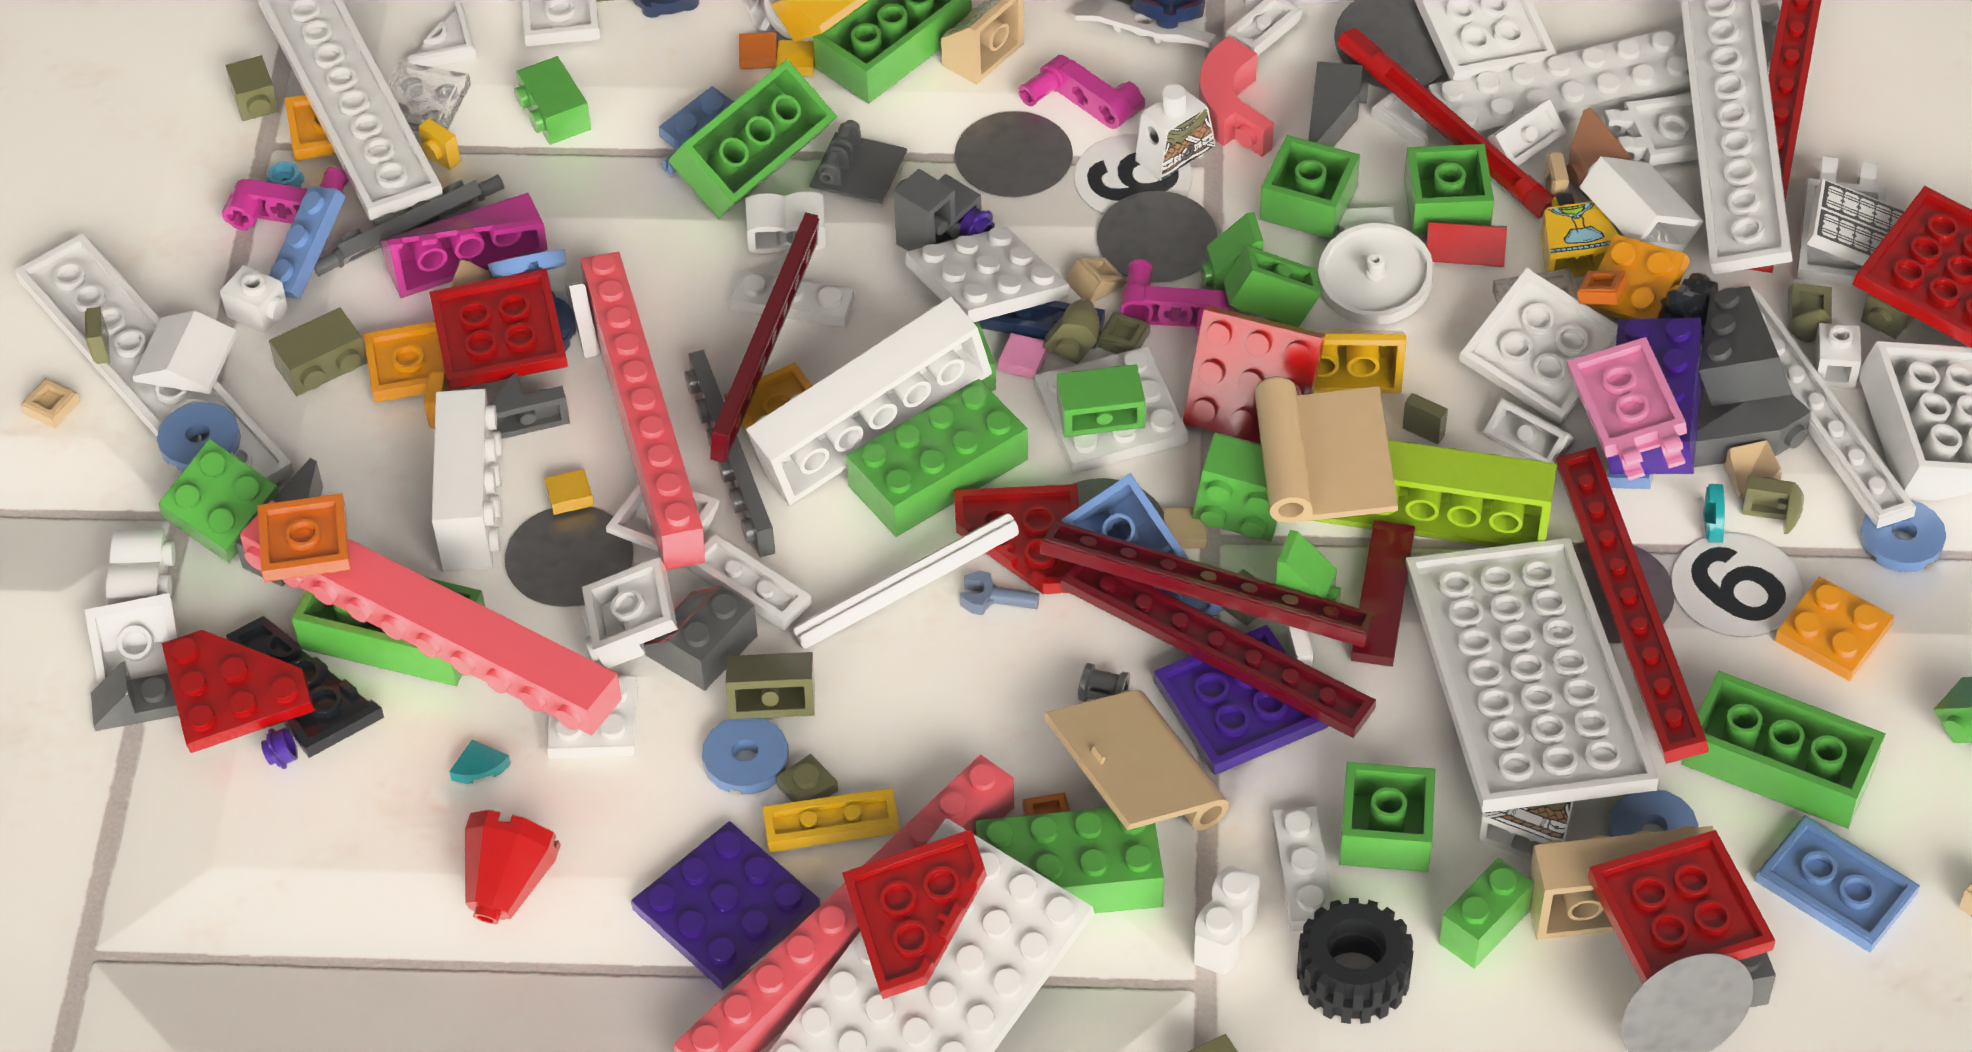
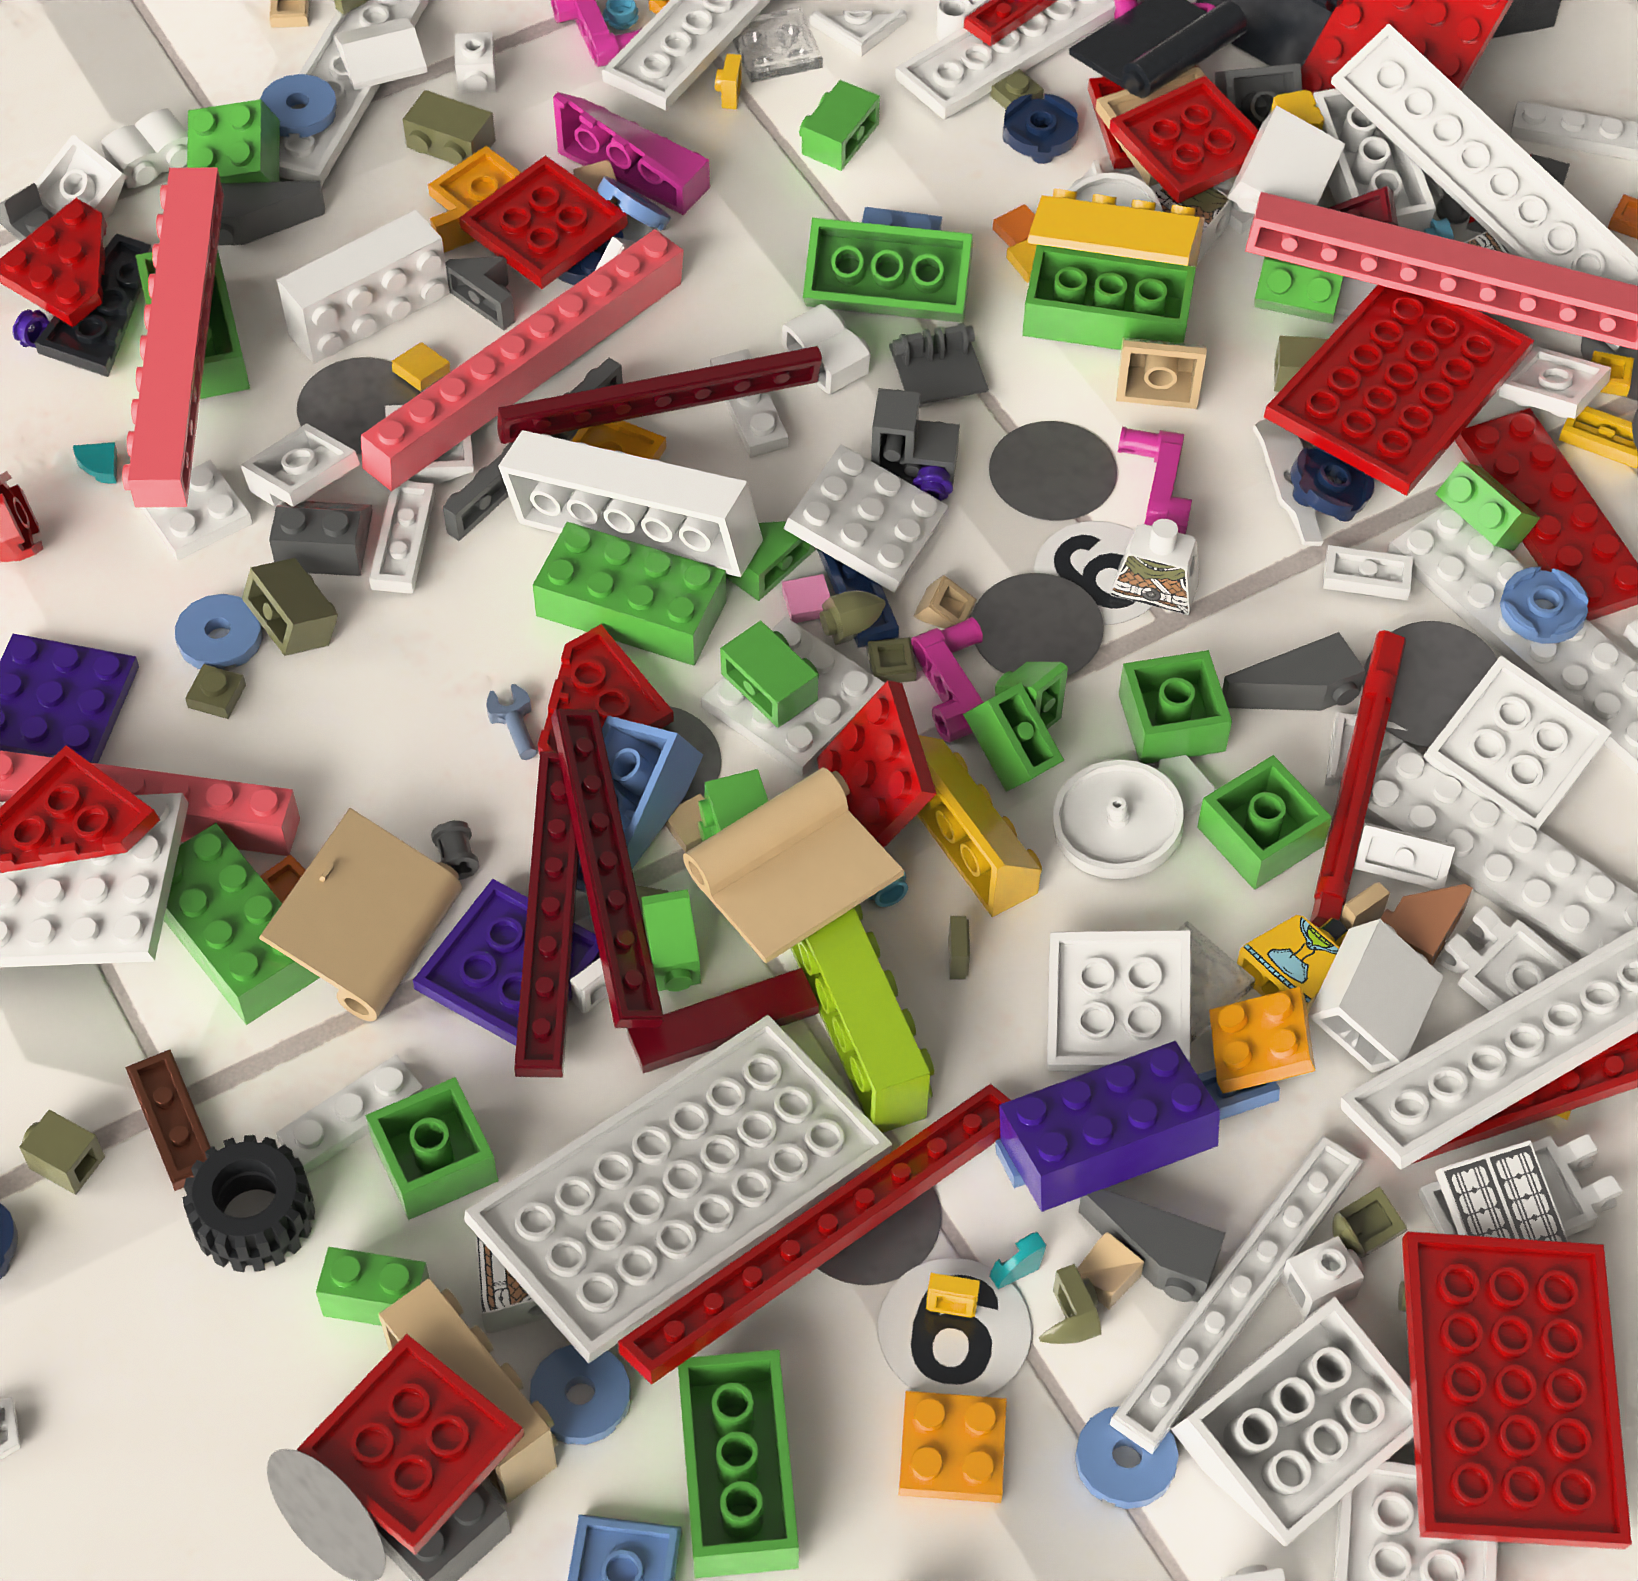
camera: 55 degrees right, 5 degrees up
orange plate [257,493,351,582] -> none
medium blue plate [269,186,346,299] -> none
dark grey plate [314,174,505,277] -> none
yellow plate [762,788,900,852] -> none
white axle [793,513,1019,648] -> none
white brick [1194,865,1259,975] -> none
coral arch [1199,36,1274,157] -> none
tile [1426,221,1507,267] -> none
white slope [1480,398,1575,464] -> none
bright pink tile [1567,337,1687,481] -> none
orange tile [1577,271,1628,305] -> none
black rock [1660,273,1718,338] -> none
dark grey wedge [1699,286,1792,407] -> none
none -> copper tile [125,1049,211,1191]
none -> yellow tile [926,1273,980,1318]

